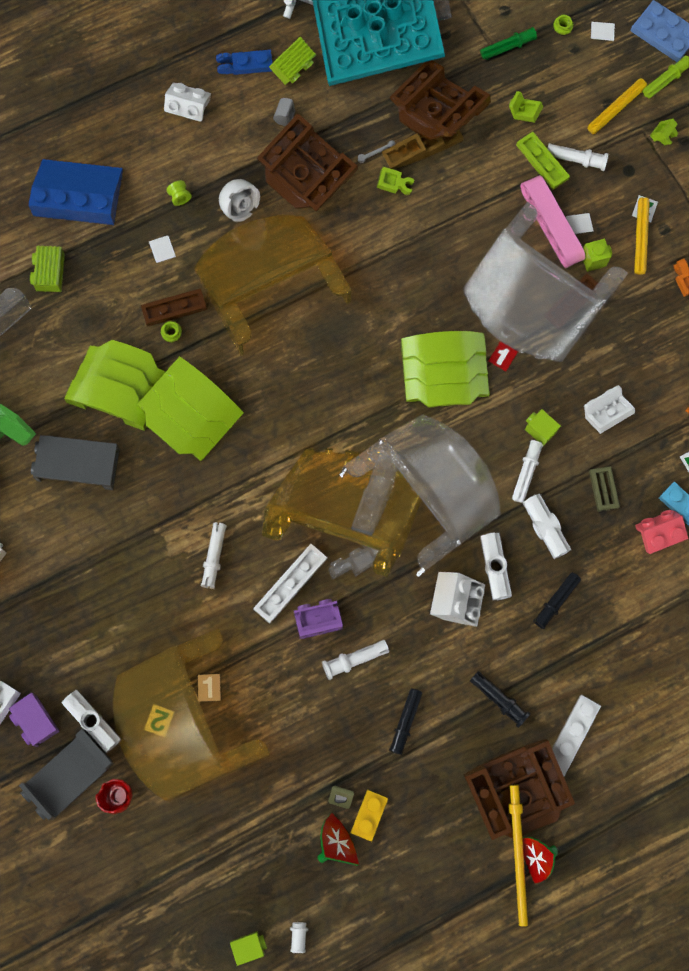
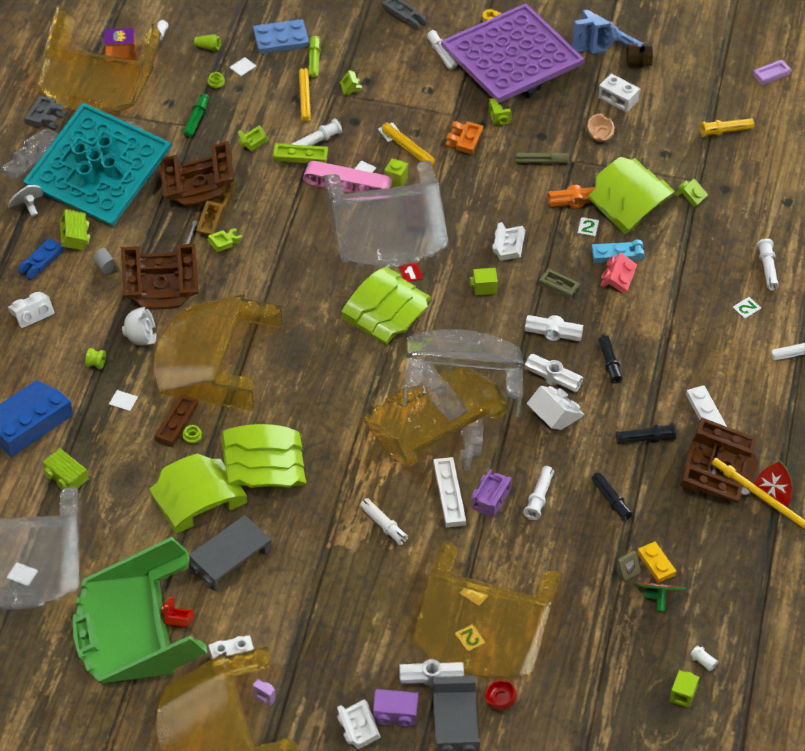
camera: 45 degrees left, 25 degrees down
white axle [512,440,543,503] -> none

